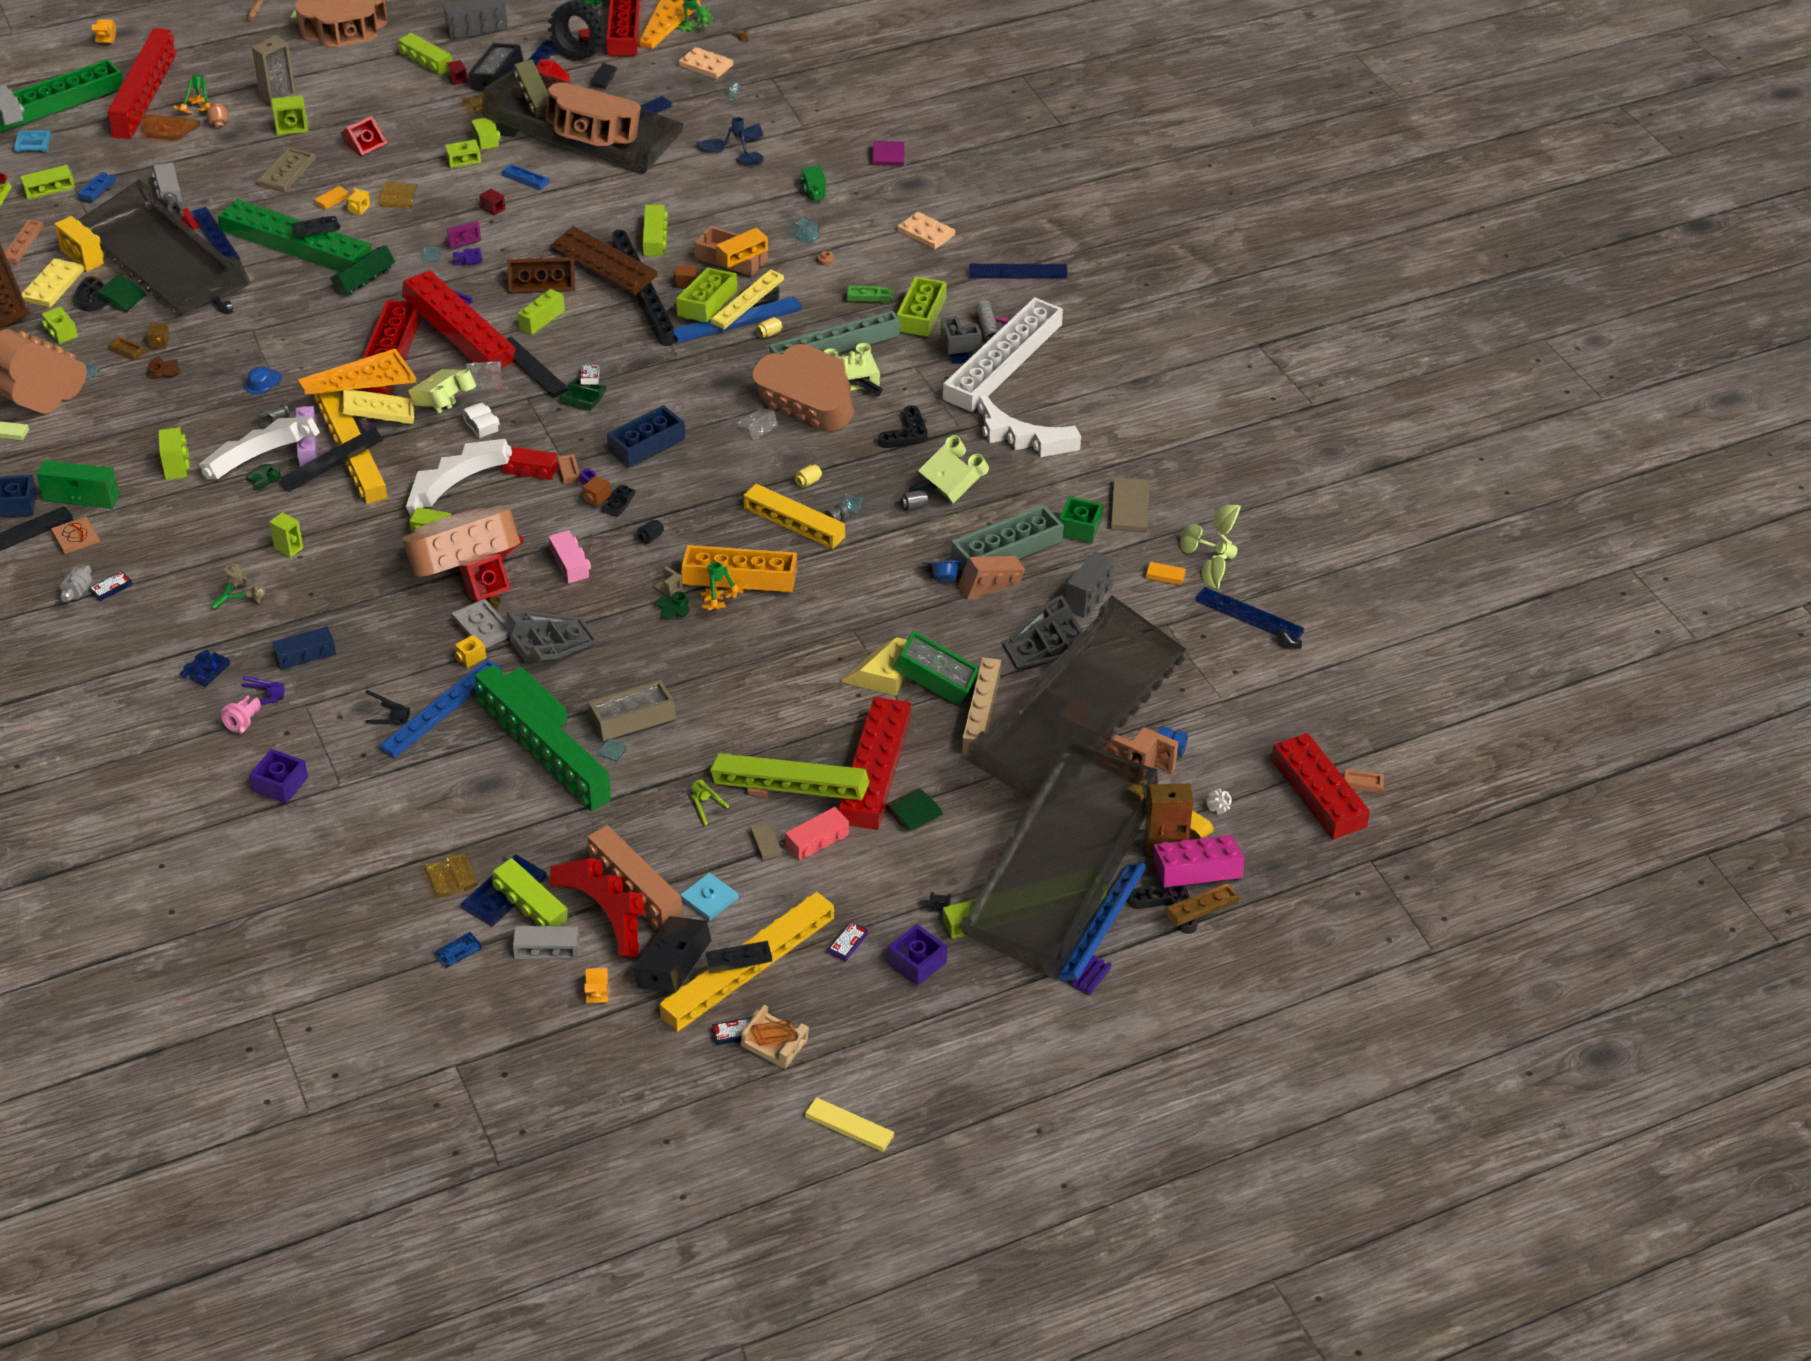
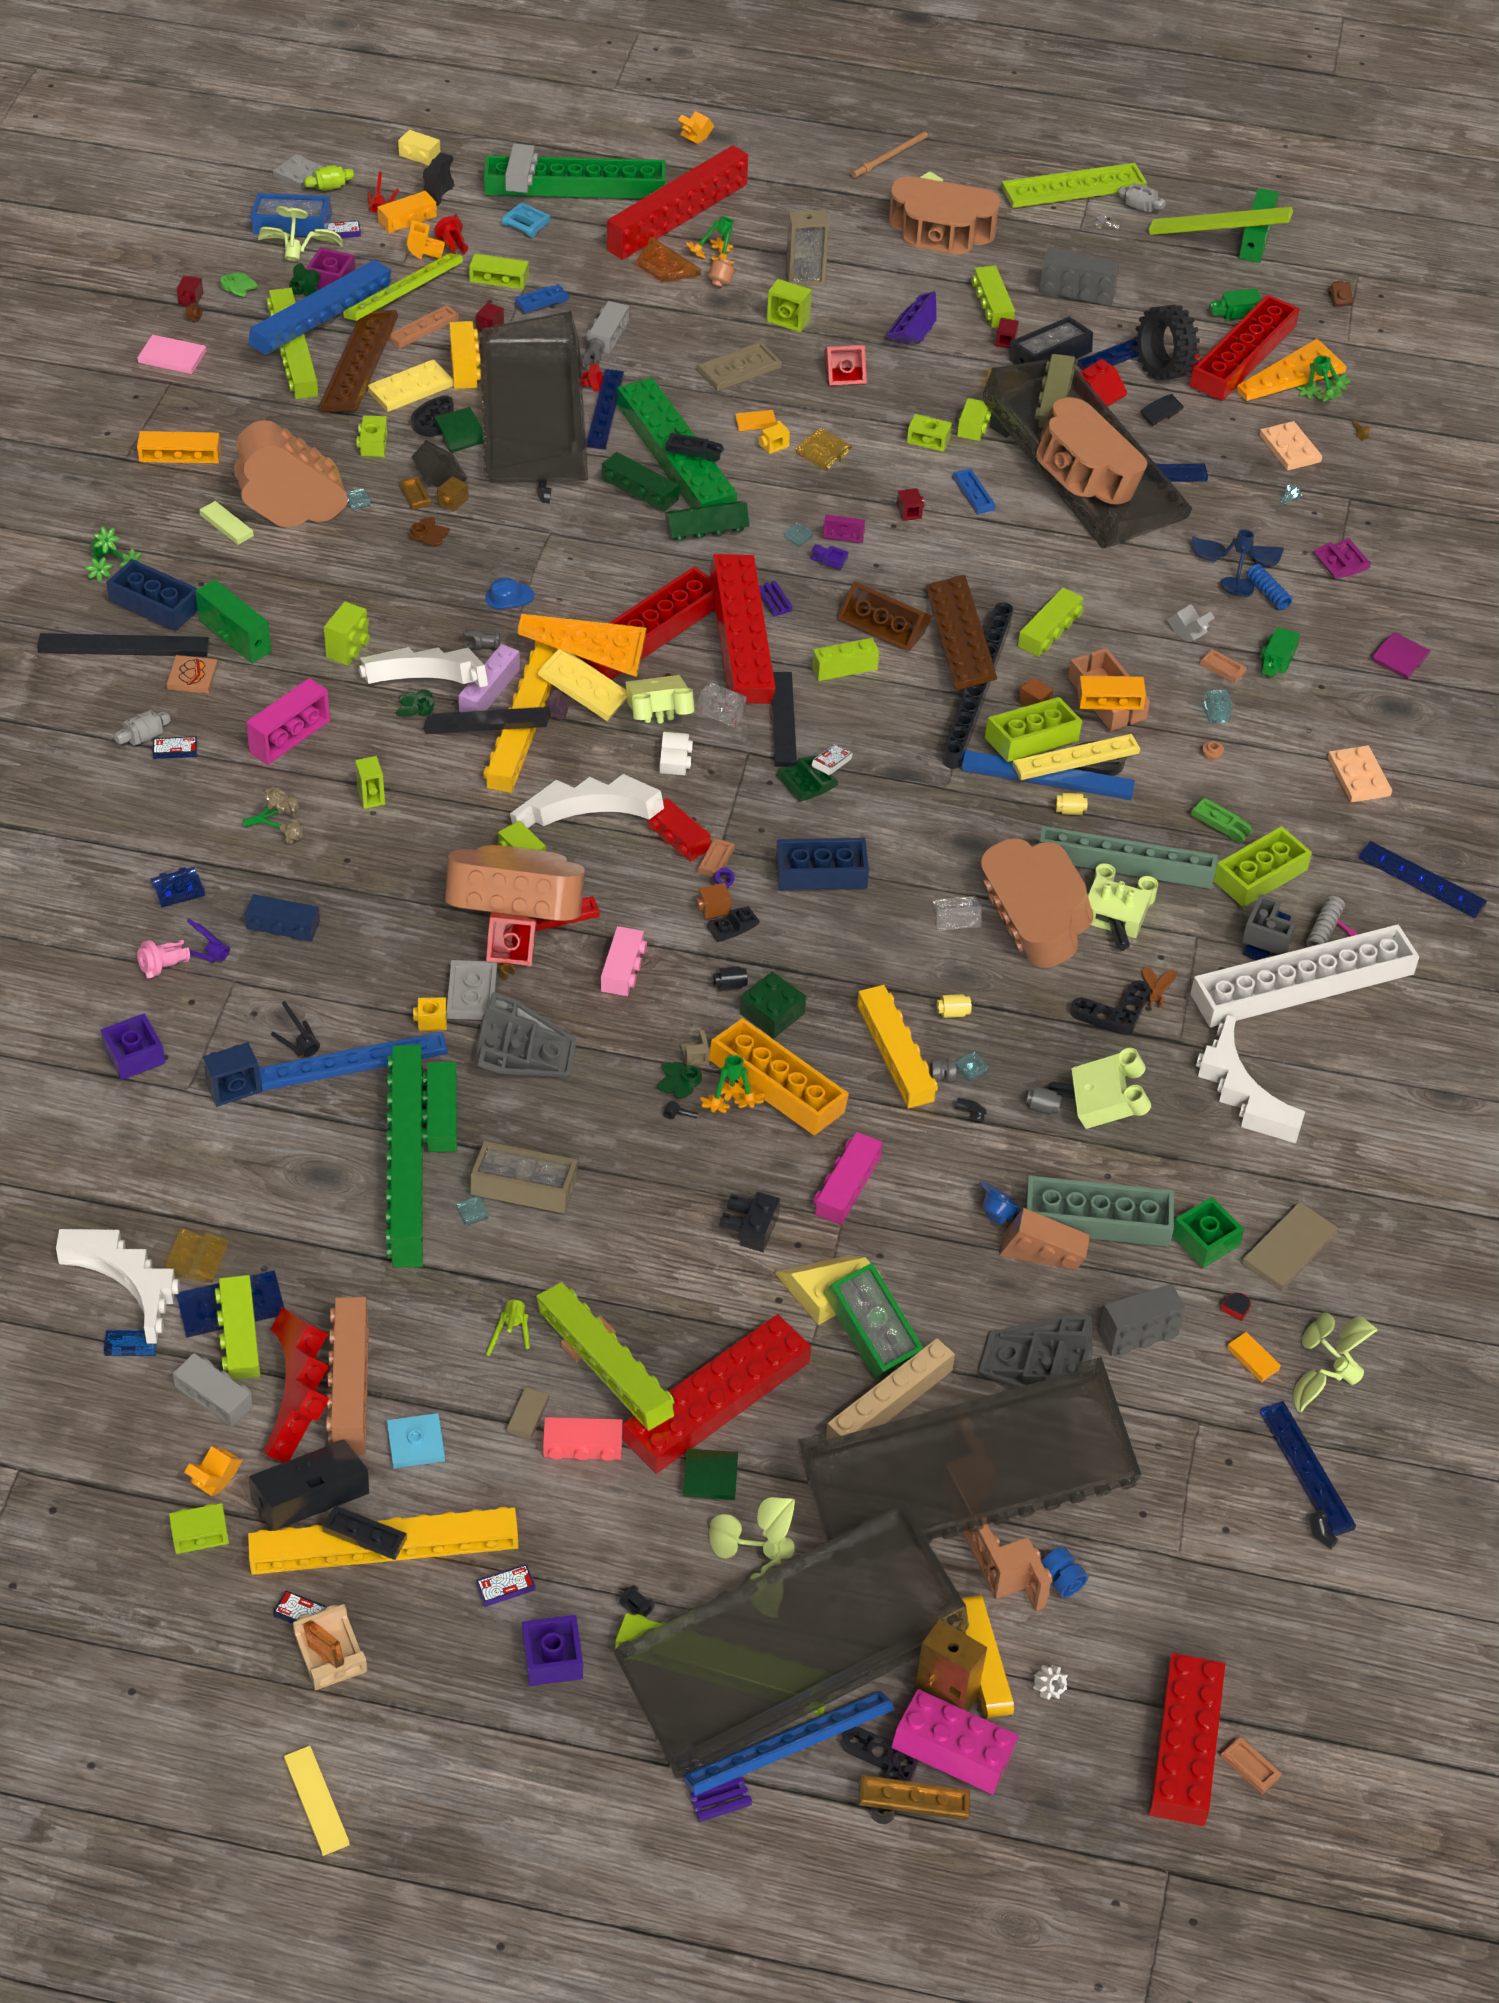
camera: 35 degrees right, 5 degrees up
none -> white arch [56,1229,180,1344]
none -> lime brick [169,1503,229,1554]
none -> dark blue brick [203,1042,262,1107]
none -> dark pink brick [246,678,330,765]
none -> clear smoke slope [411,440,468,487]
none -> dark red brick [476,302,504,335]
none -> dark green brick [602,452,679,512]
none -> black hand [663,1101,698,1119]
none -> yellowish green plant [709,1497,795,1618]
none -> black brick [719,1192,780,1253]
none -> dark green brick [740,971,806,1039]
none -> dark pink brick [814,1132,883,1225]
none -> dark purple wedge [885,291,937,344]
none -> black arm [956,1098,987,1122]
none -> dark orange piece [1142,967,1177,1008]
none -> light grey brick [1167,604,1215,642]
none -> nougat tile [1200,649,1247,684]
none -> black tile [1221,1292,1251,1321]
none -> blue piece [1247,564,1293,610]
none -> magenta slope [1314,538,1370,578]

